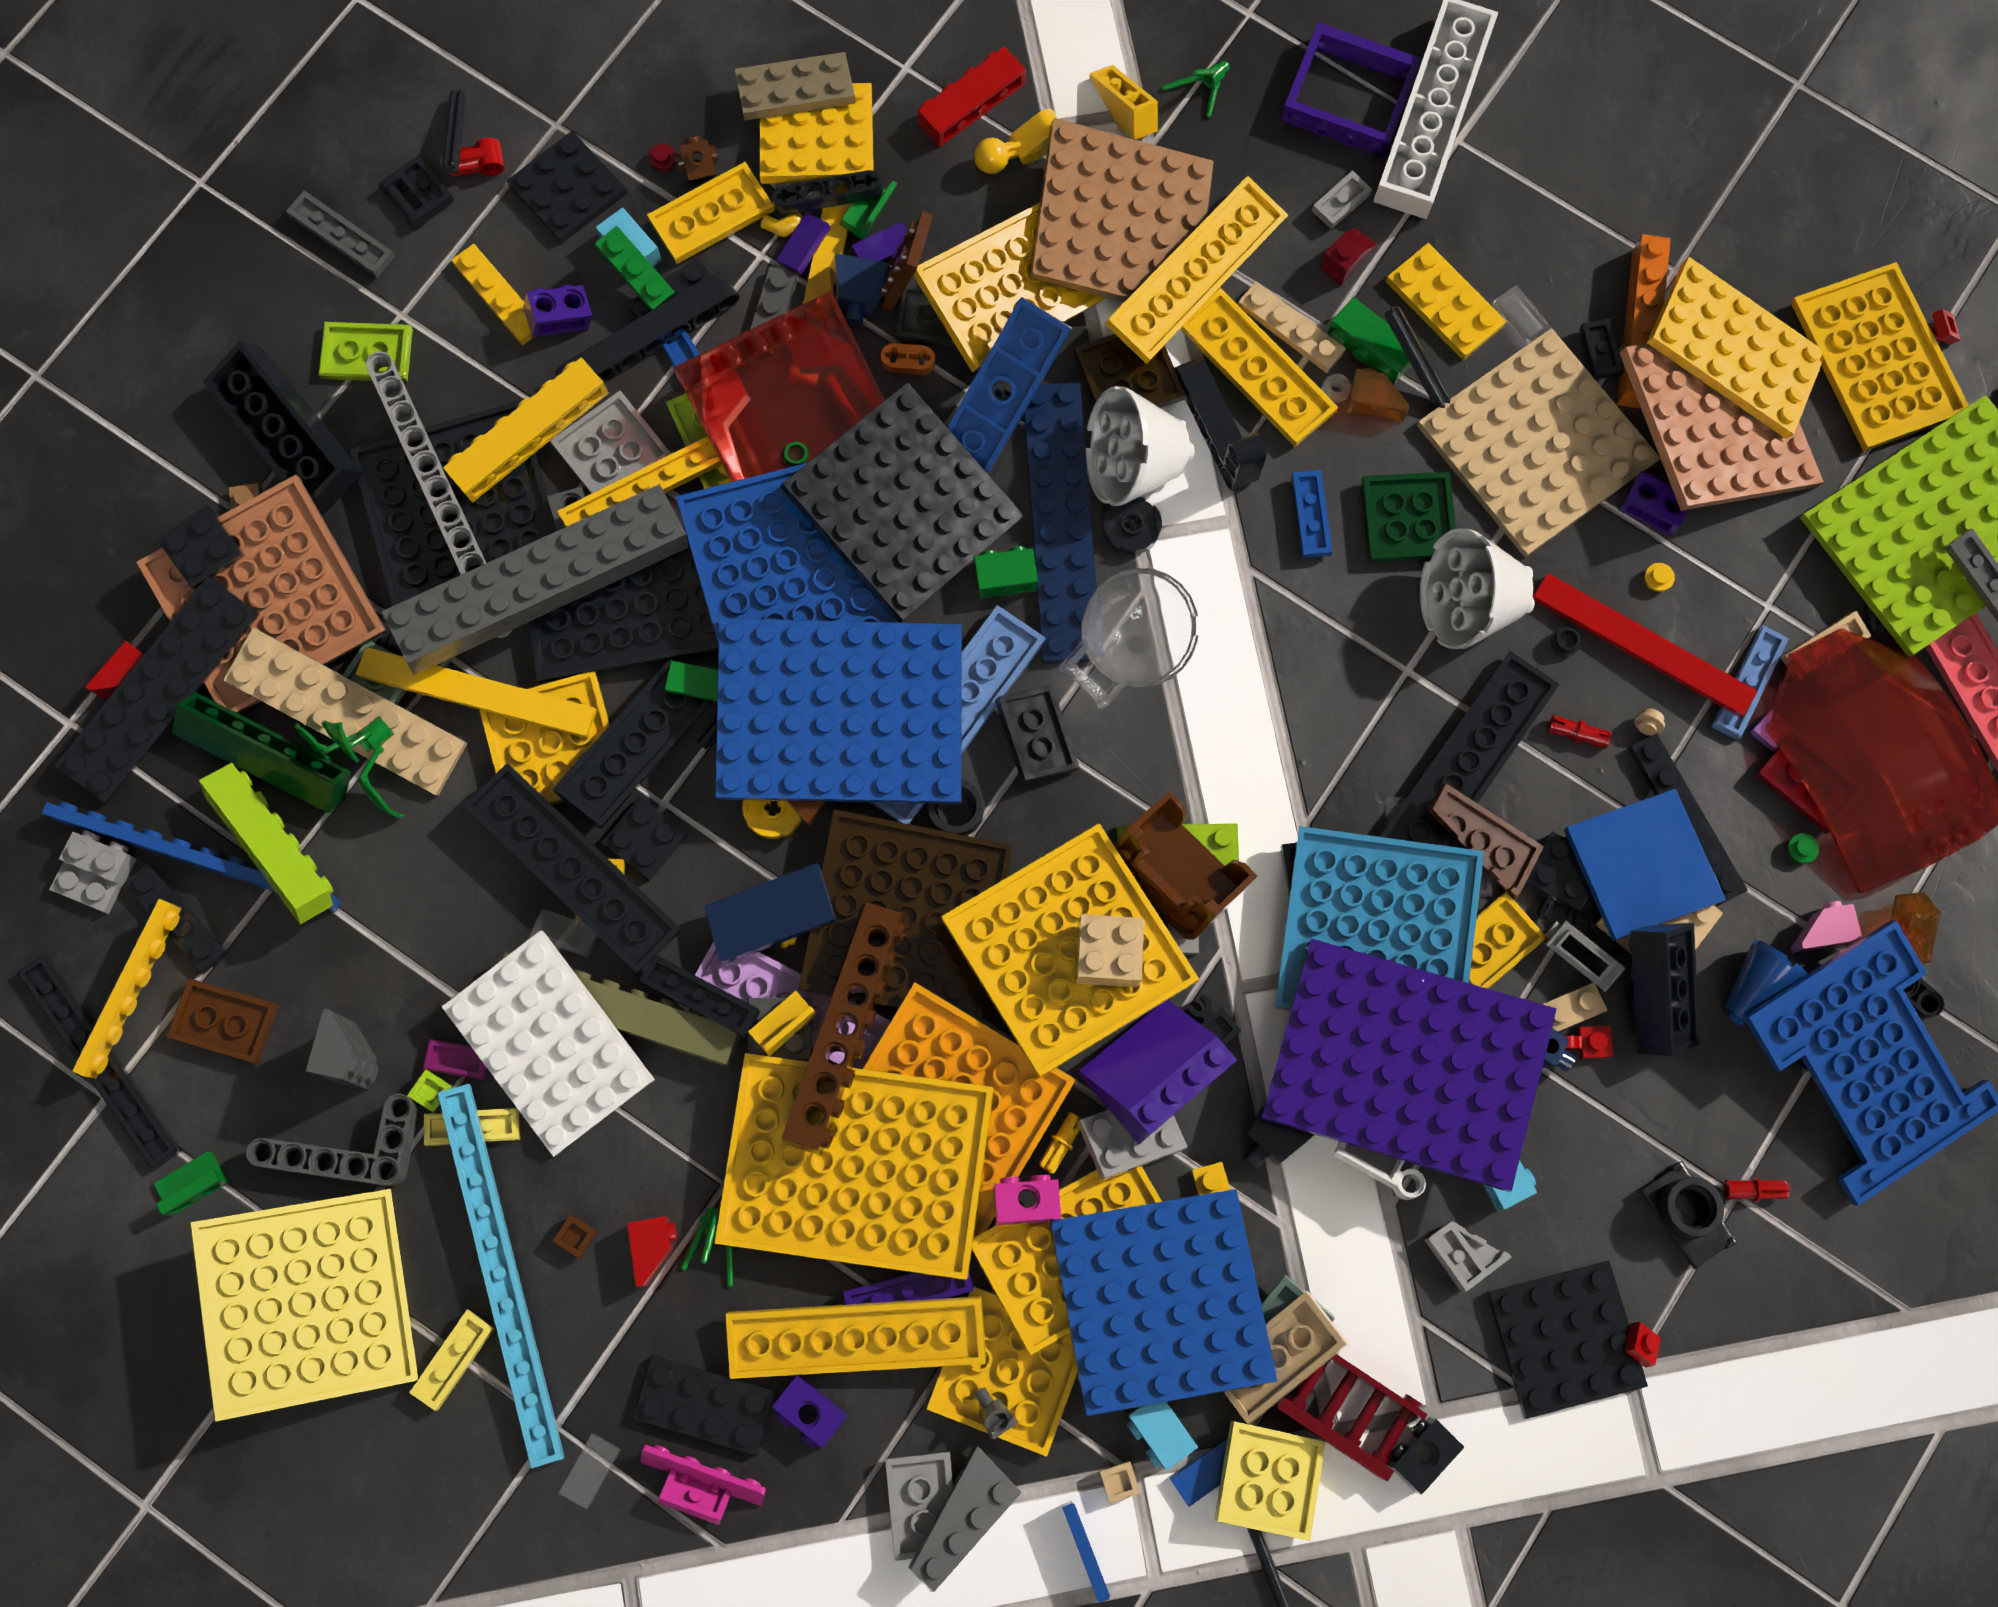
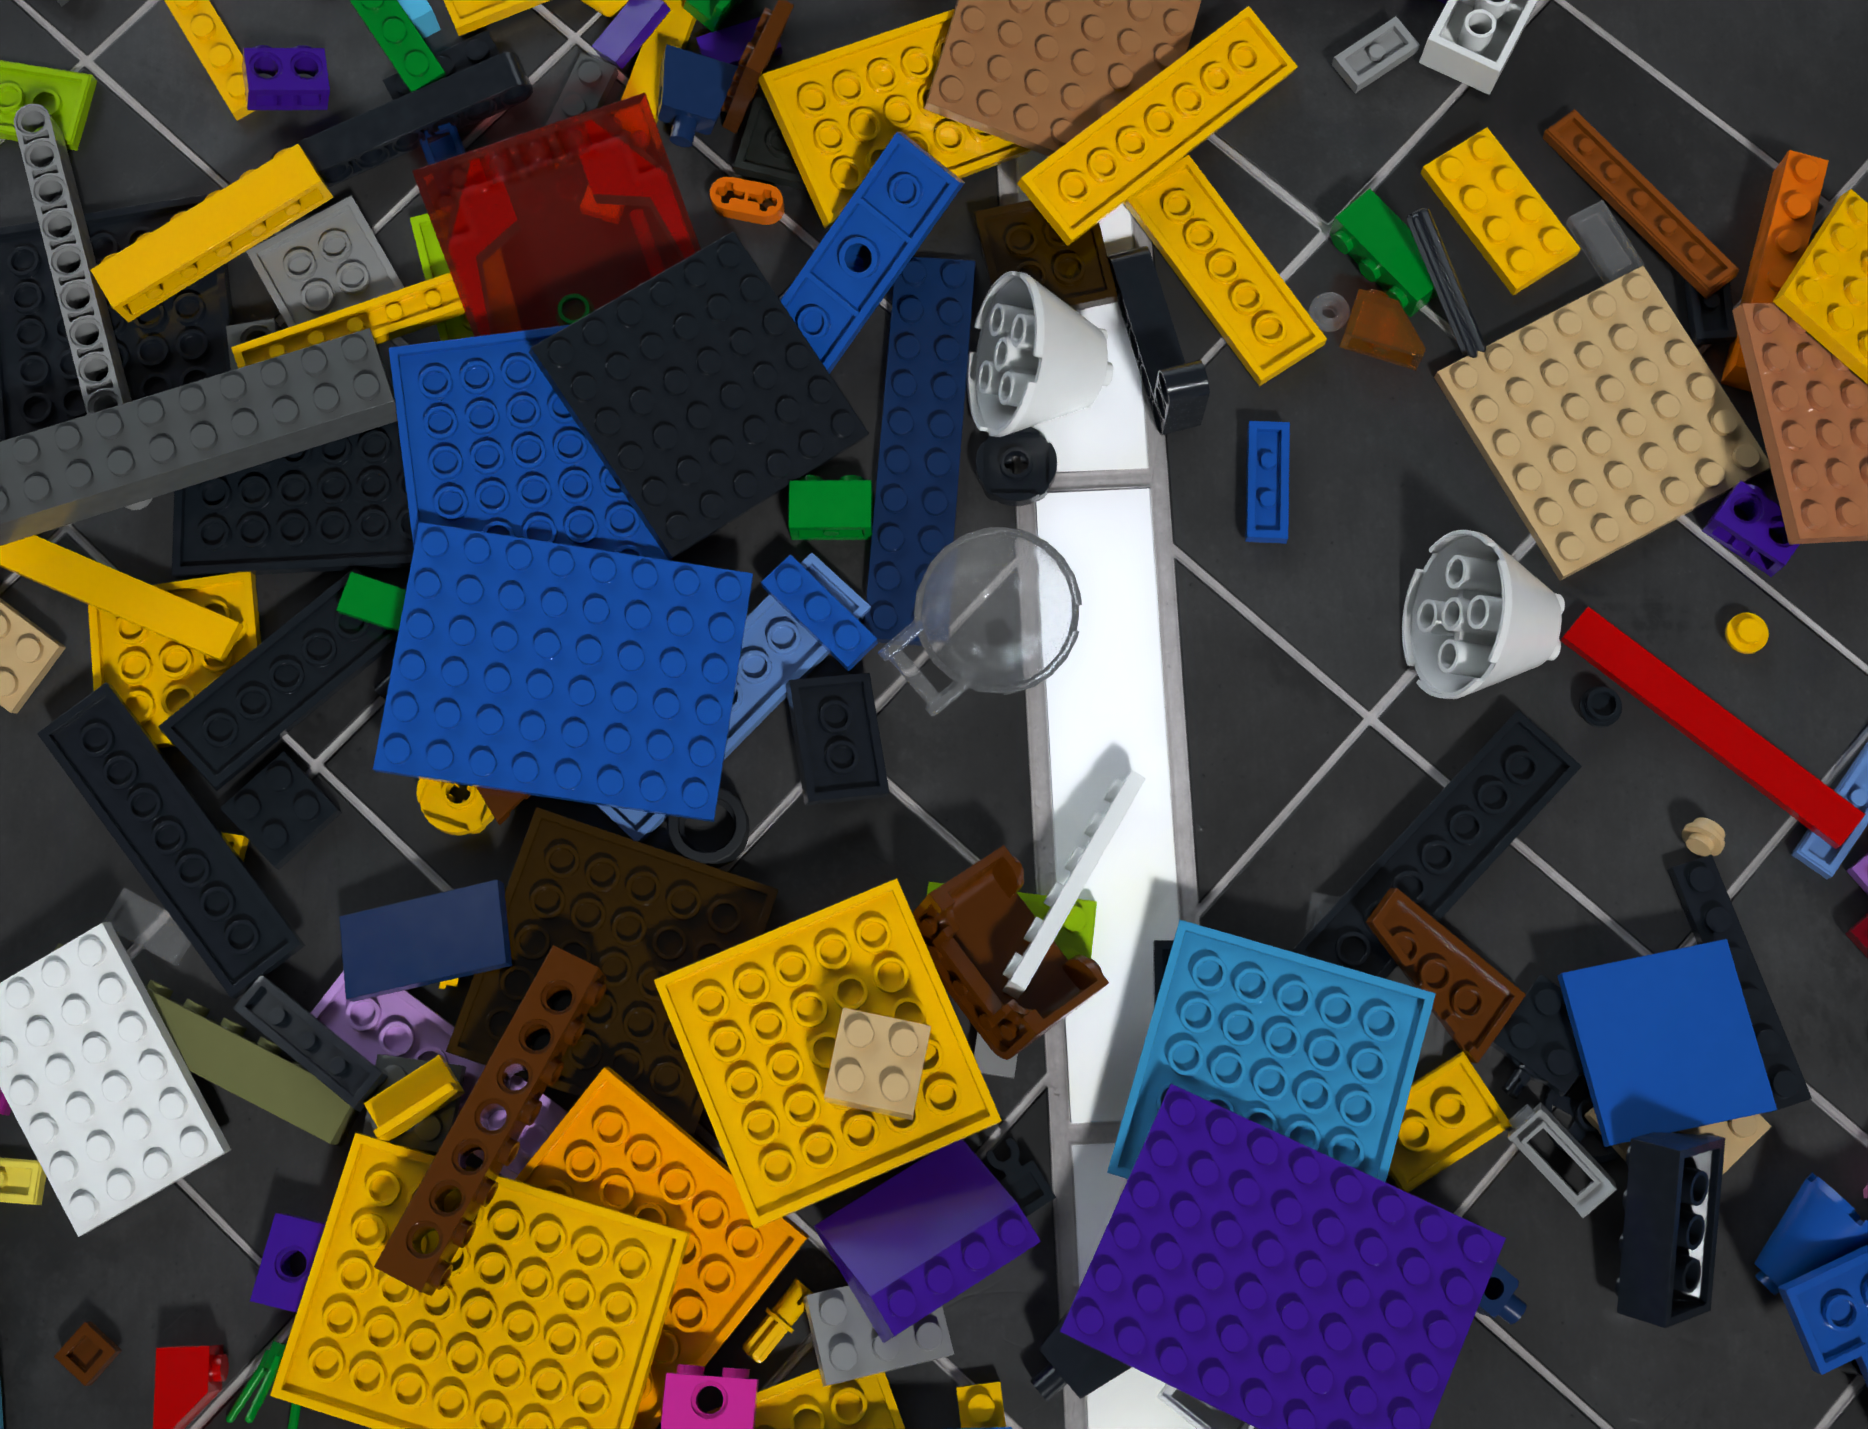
camera: 15 degrees right, 0 degrees up
tan plate [1238,281,1346,373] -> none
dark red slope [1320,228,1378,286] -> none
dark green plate [1361,472,1456,562] -> none
tan plate [1543,983,1608,1032] -> none
red pin [1547,714,1612,750] -> none
red plate [1565,1026,1614,1059] -> none
none -> dark purple brick [250,1213,326,1313]
none -> blue plate [761,554,878,671]
none -> white plate [1002,770,1146,1000]
none -> dark orange tile [1543,109,1740,299]

